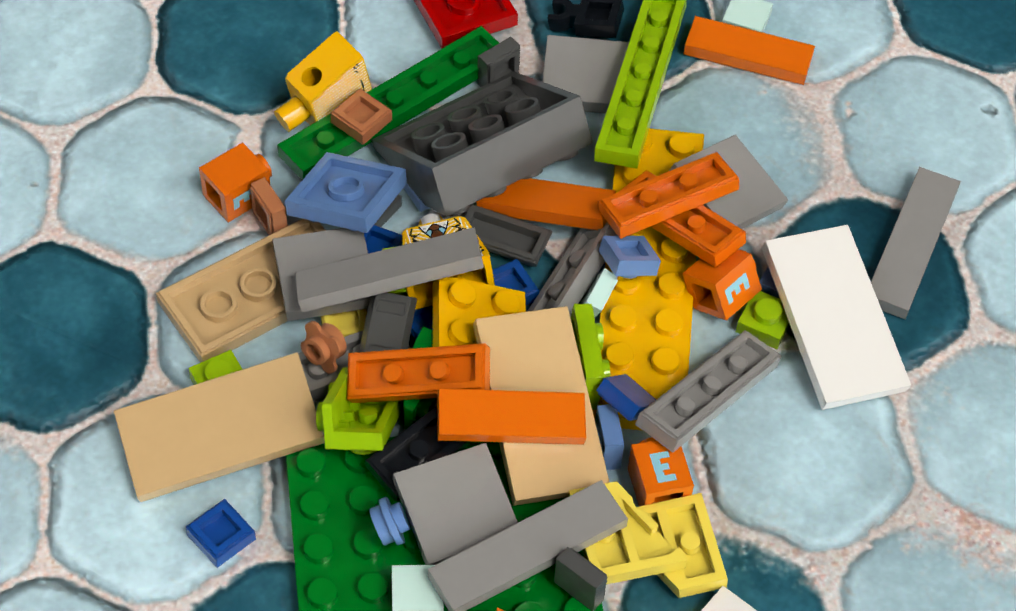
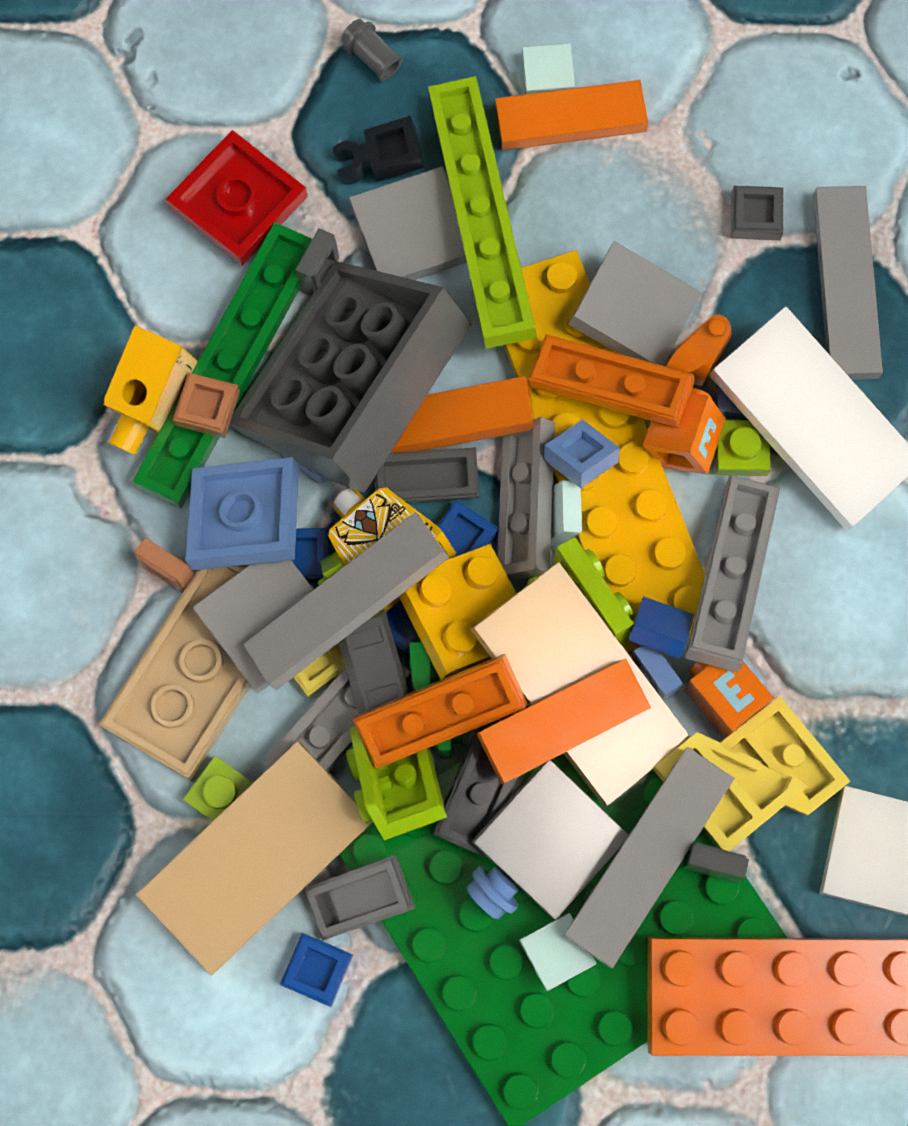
camera: 20 degrees left, 20 degrees up
orange brick [199,142,272,223] -> none
nougat plate [301,321,347,374] -> none
orange tile [598,152,739,239] -> none
none -> dark grey tile [304,855,415,941]
none -> orange helmet [666,315,732,386]
none -> dark grey tile [731,185,784,241]

